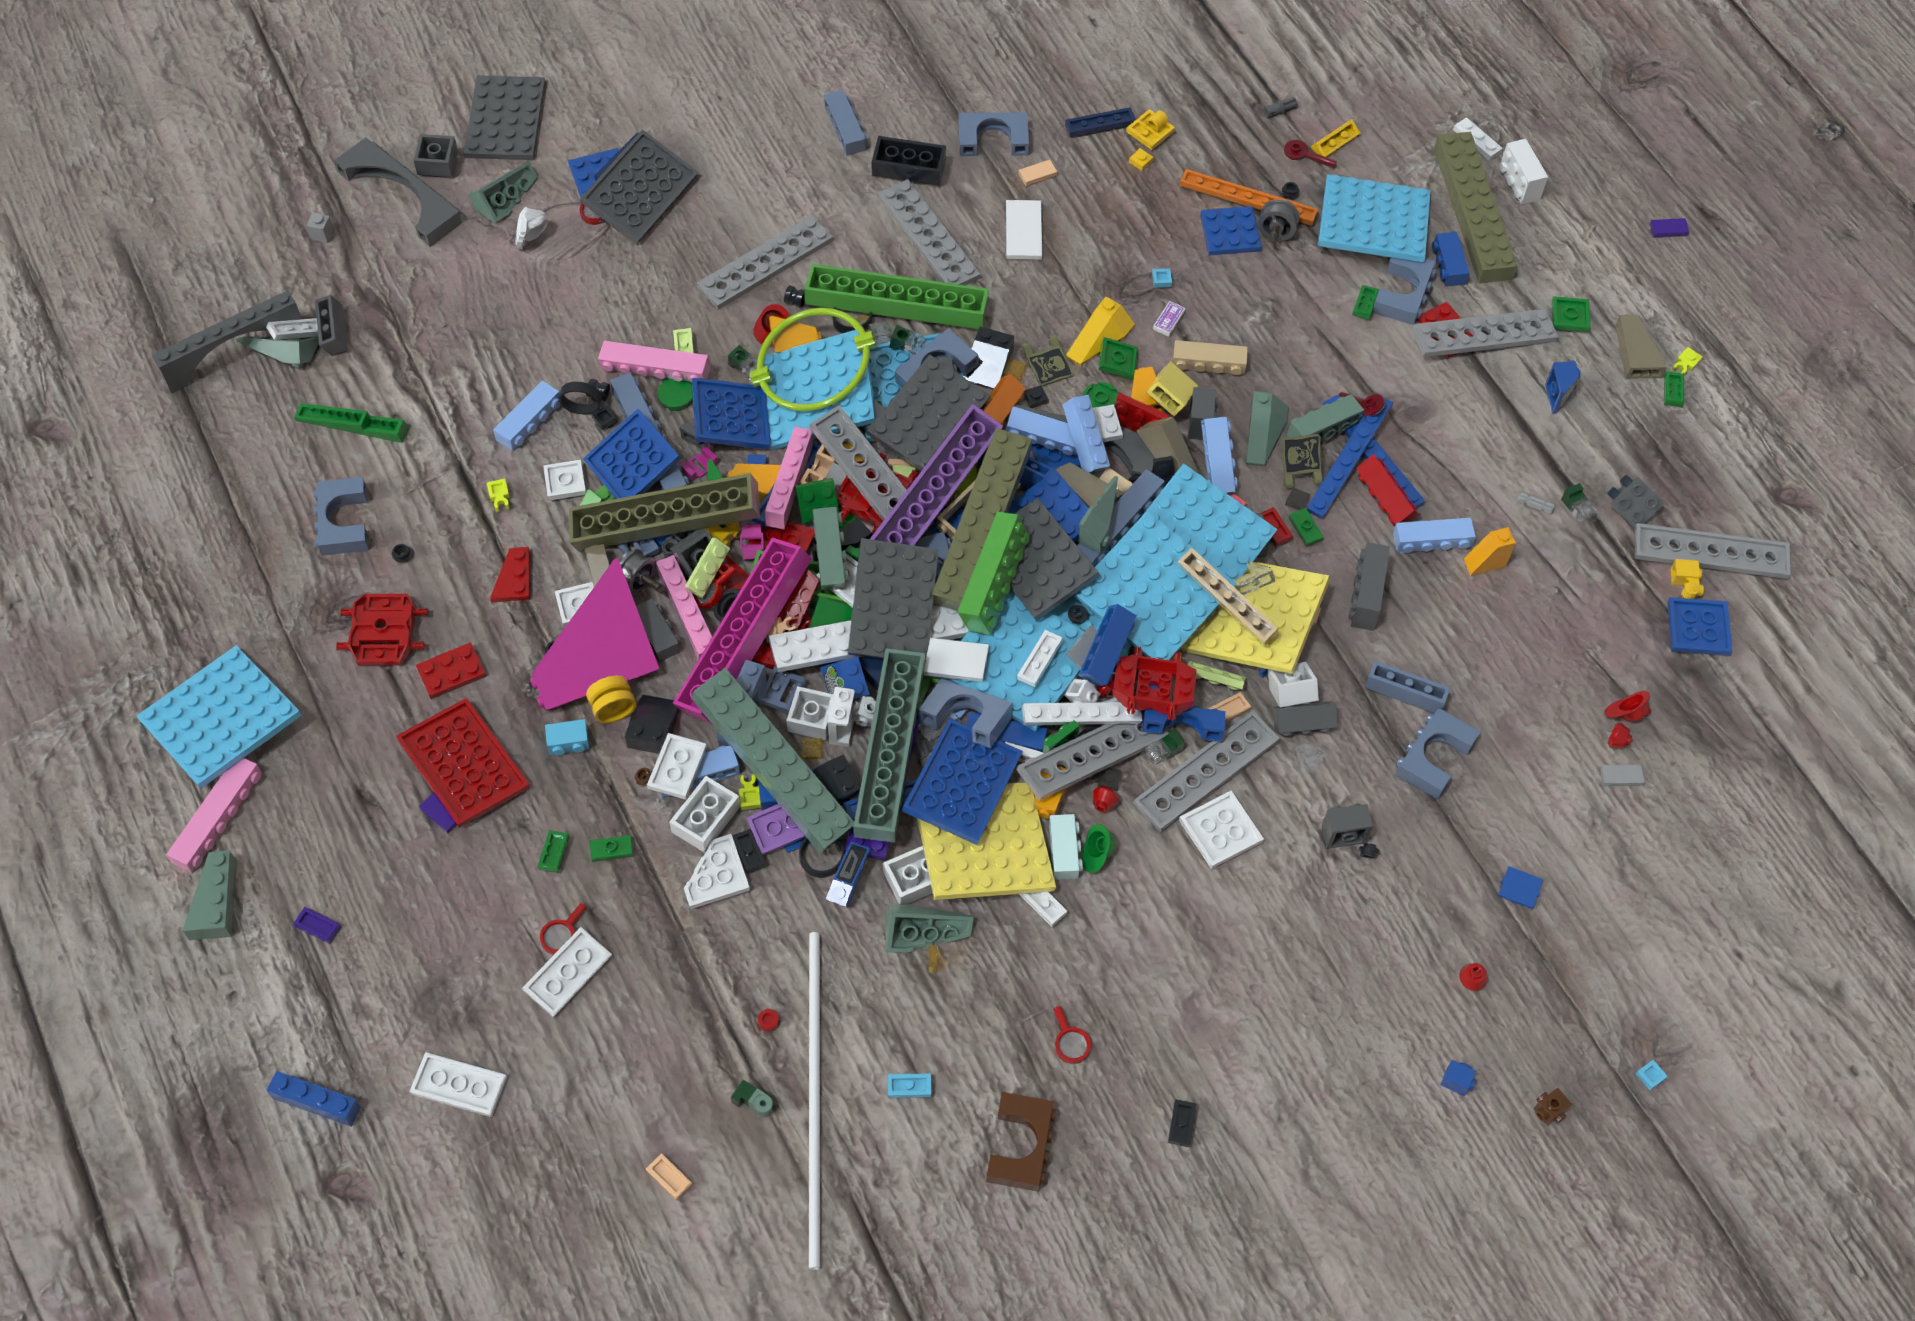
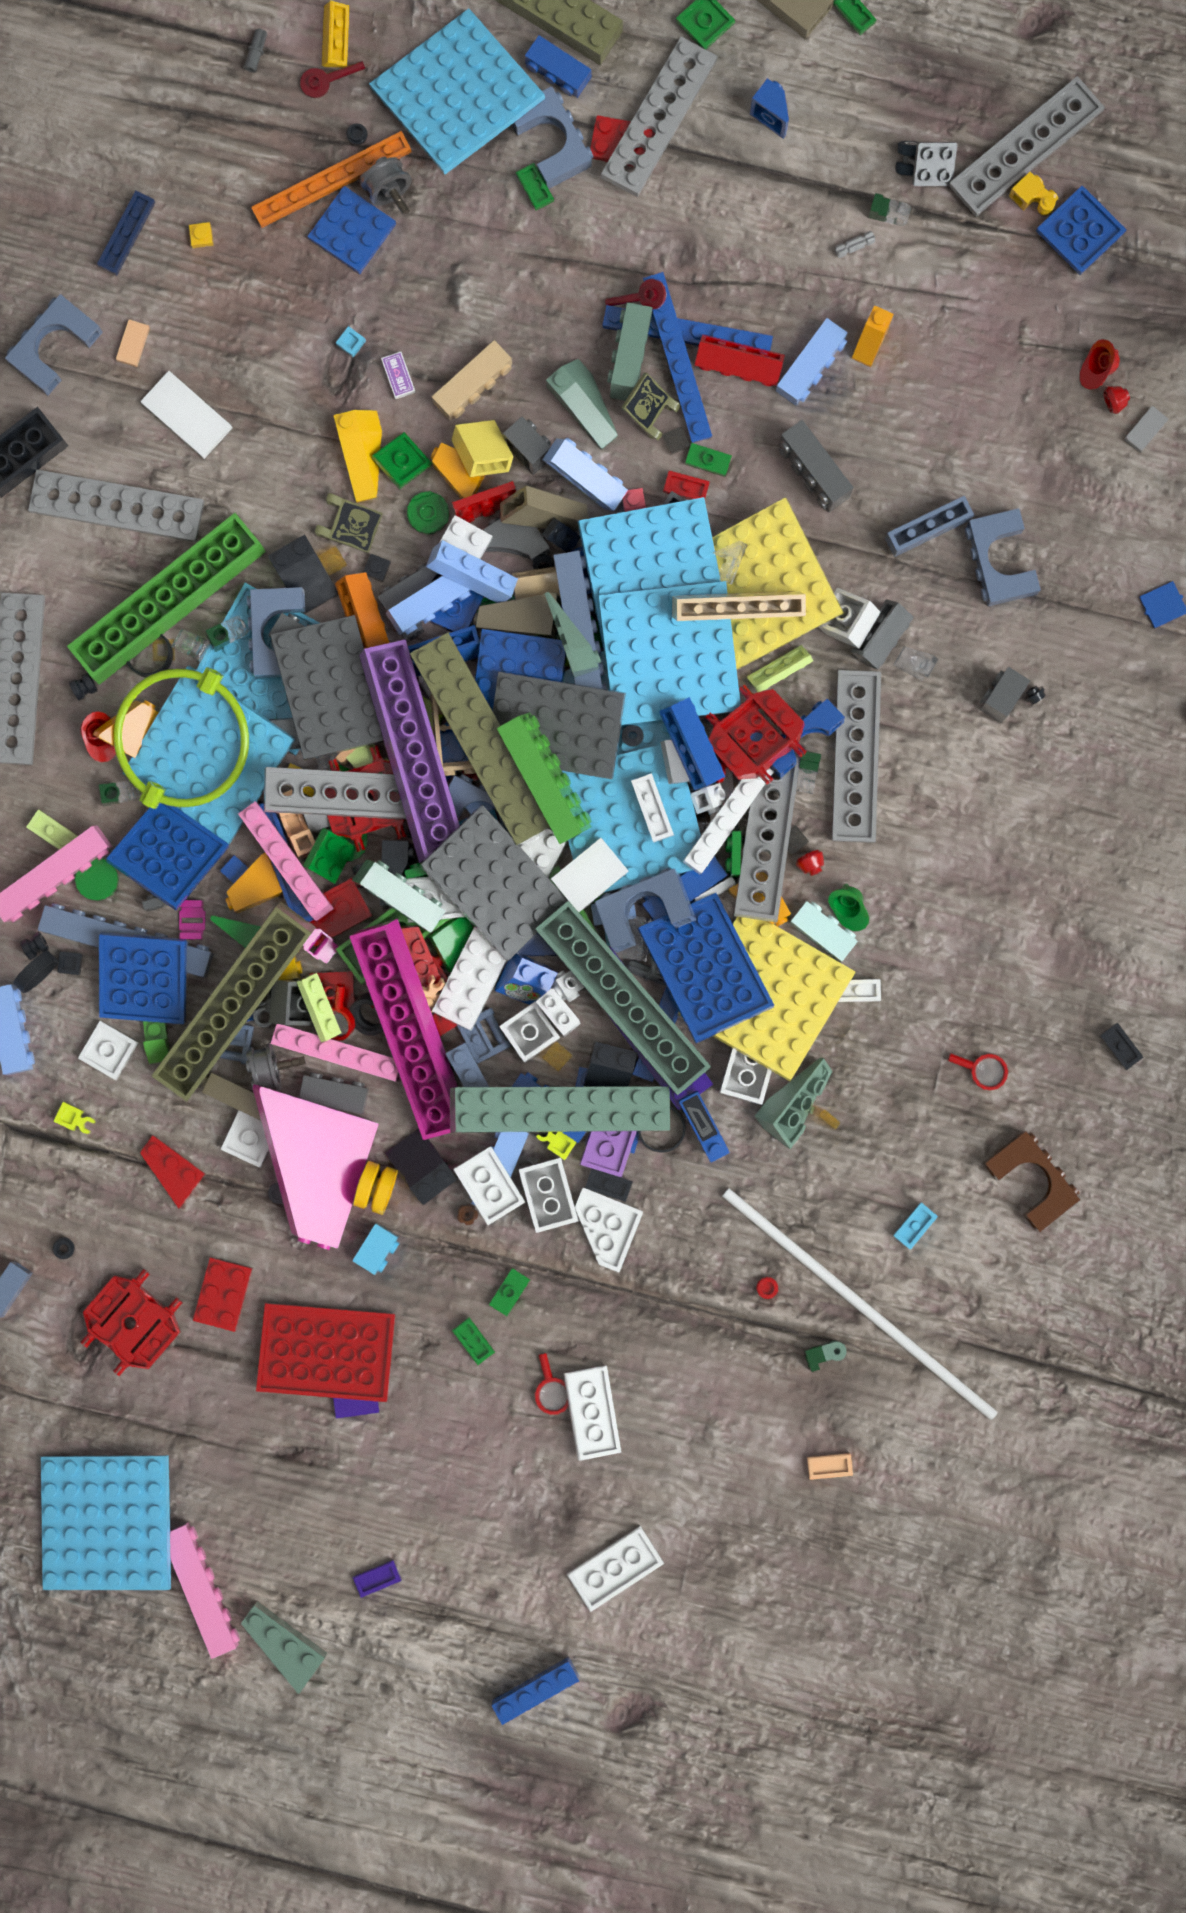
camera: 45 degrees left, 25 degrees up
yellow plate [1126,109,1175,150] -> none
white plate [1179,791,1264,869] -> none
light nougat tile [1208,692,1251,723] -> none

